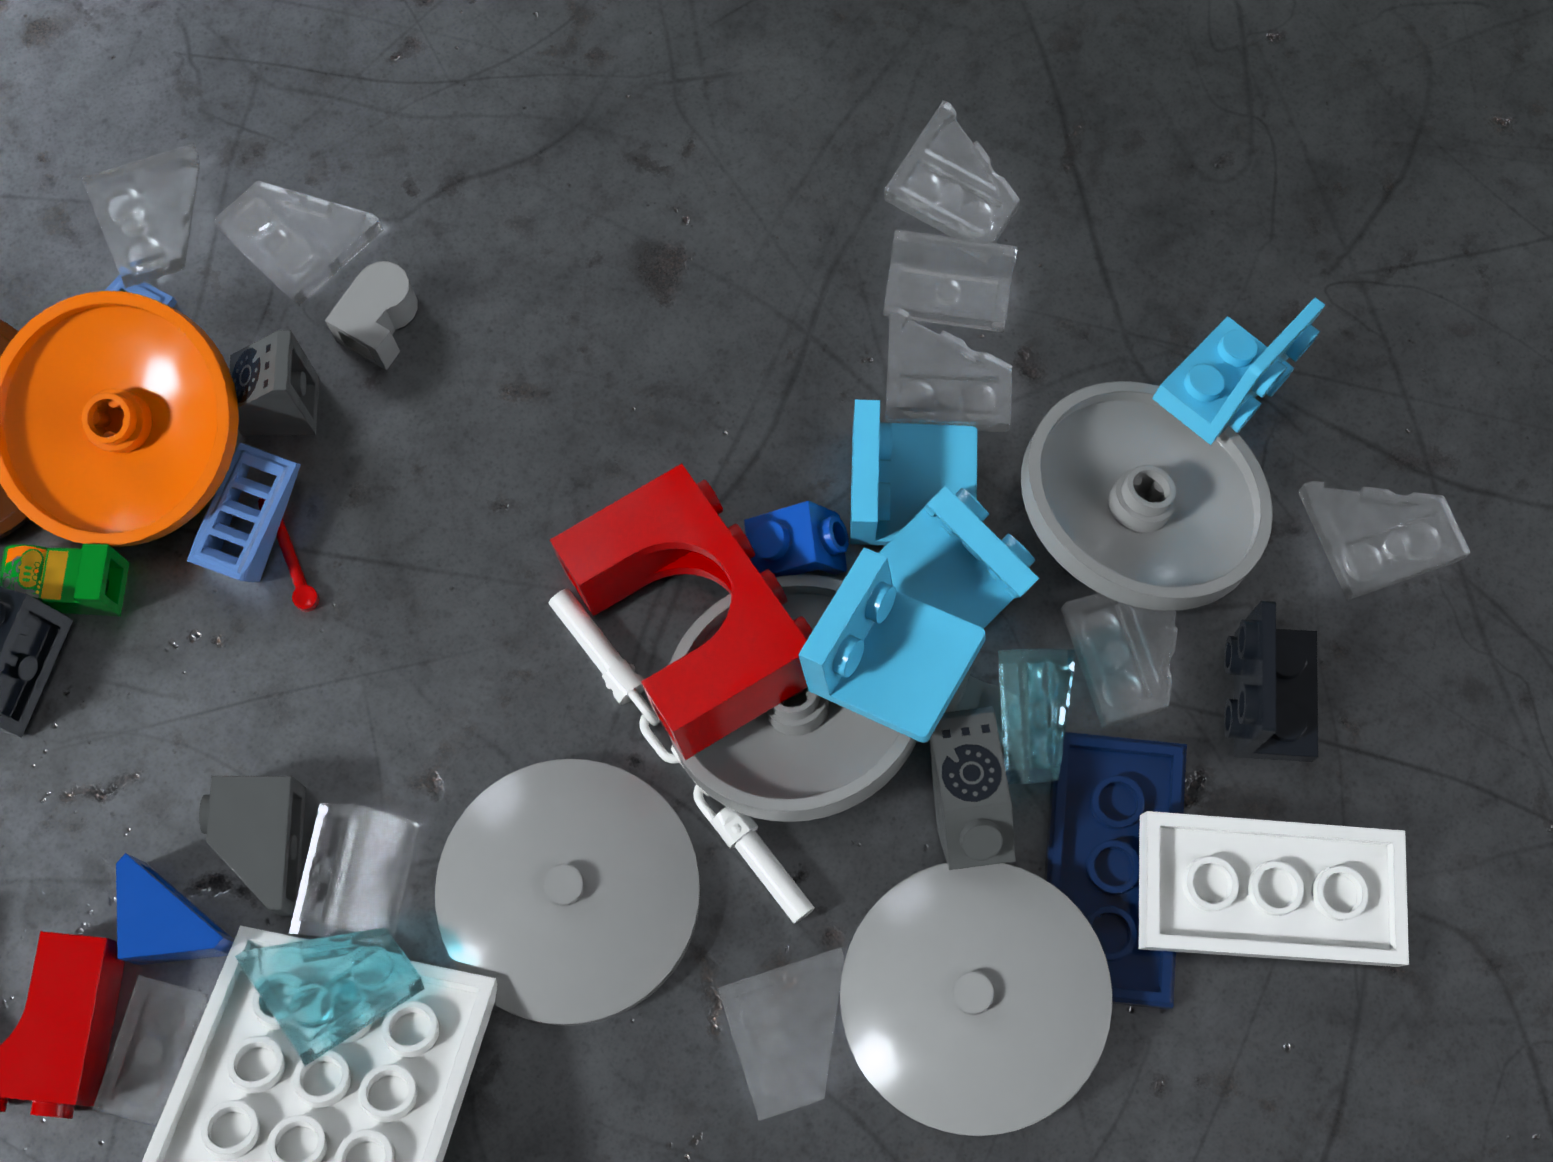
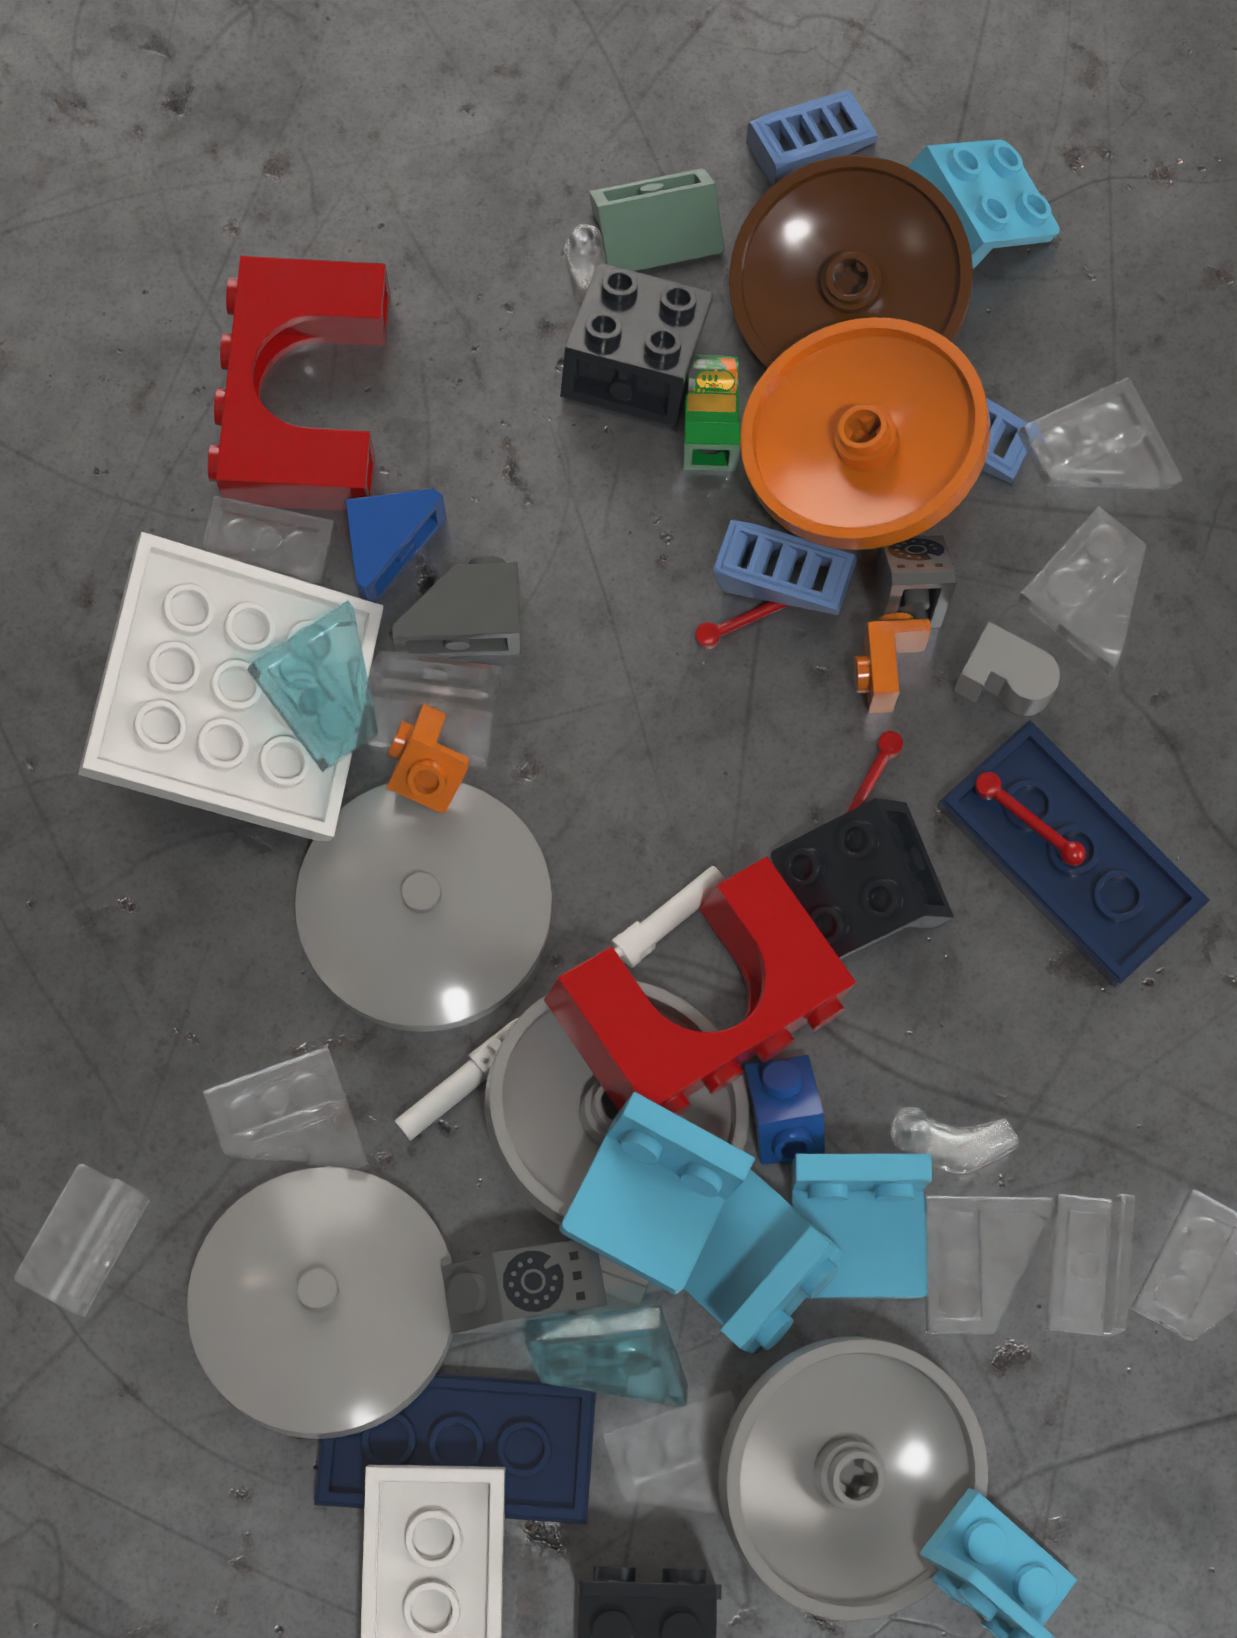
camera: 85 degrees right, 0 degrees up
none -> orange bracket [386,704,470,813]
none -> black bracket [771,798,954,959]
none -> red hinge [846,731,903,813]
none -> orange bracket [854,613,931,714]
none -> clear arm [890,1107,1019,1174]
none -> dark blue tile [937,720,1210,989]
none -> red hinge [975,772,1086,866]

